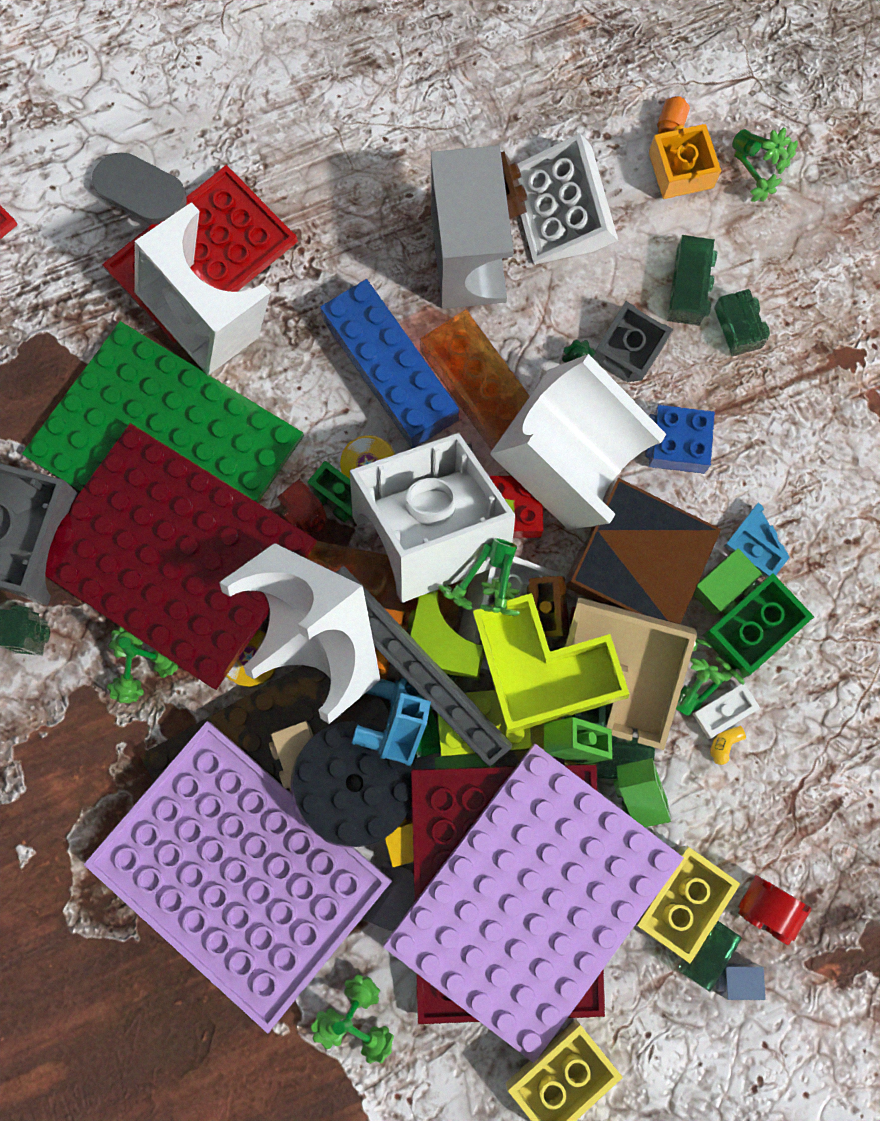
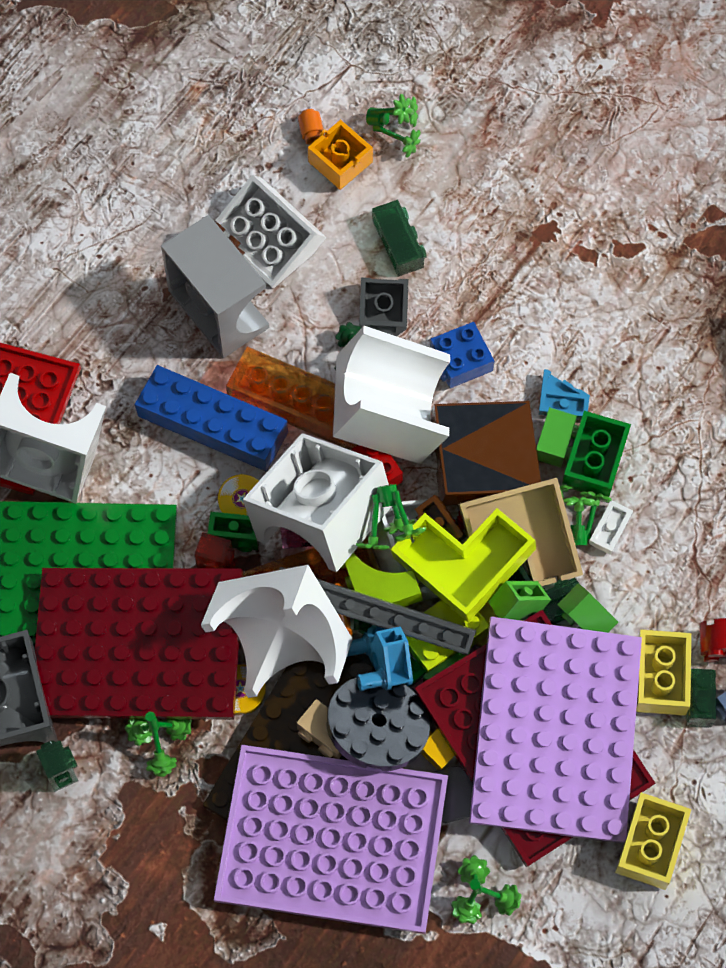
camera: 30 degrees left, 10 degrees down
yellow arm [710,725,746,765] -> none
clear green brick [714,289,770,357] -> none

